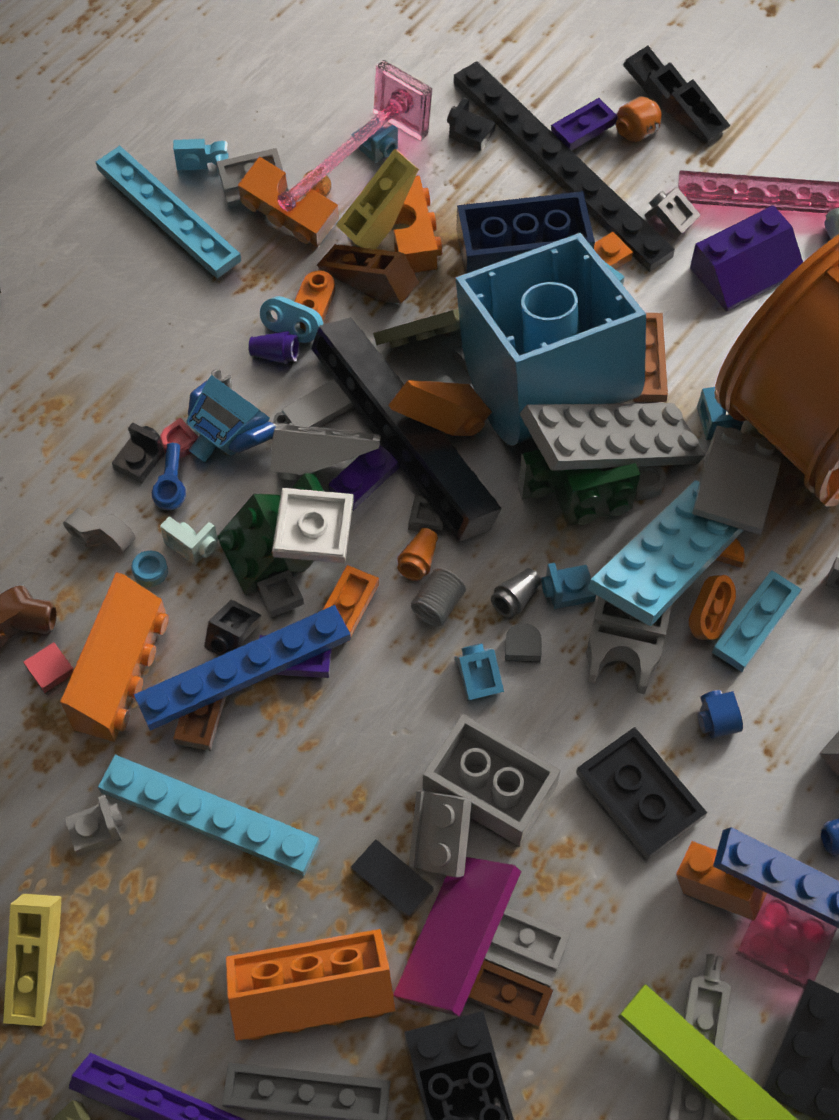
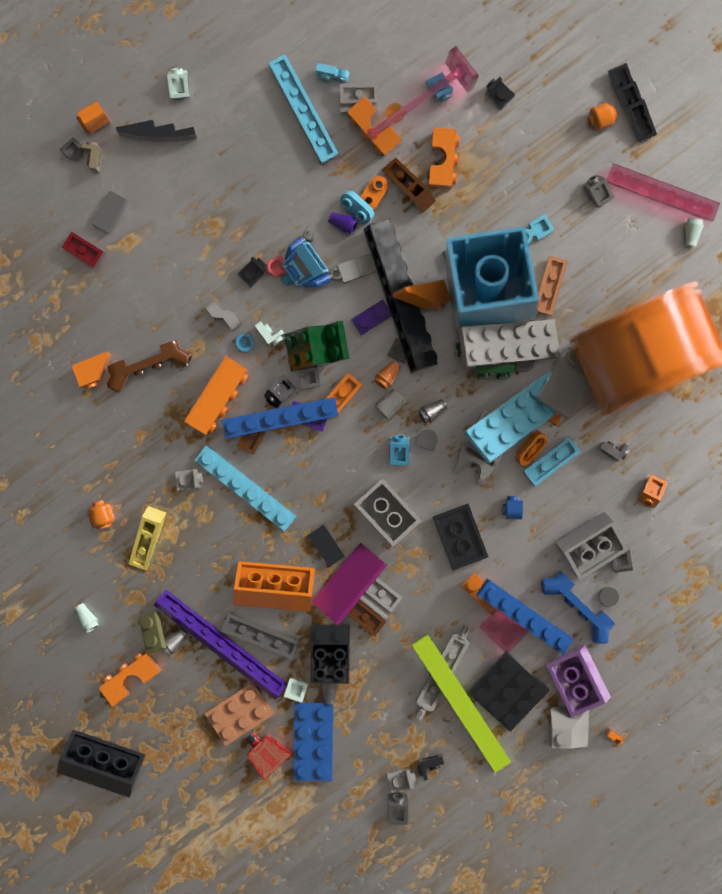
camera: 15 degrees right, 25 degrees up
coral tile [23,642,74,693] -> none
blue plate [151,443,186,511] -> none
light grey slope [270,423,381,480] -> none
white tile [272,488,354,563] -> none
light yellow slope [336,149,419,249] -> none
olive plate [373,309,460,348] -> none
light grey plate [409,790,472,877] -> none
black plate [453,61,675,272] -> none
dark blue brick [456,191,595,274] -> none
dark azure bracket [541,563,596,609] -> none
dark purple plate [551,98,618,151] -> none
orange plate [594,232,633,270] -> none
dark purple slope [690,205,803,312] -> none
dark azure bracket [697,387,744,440] -> none

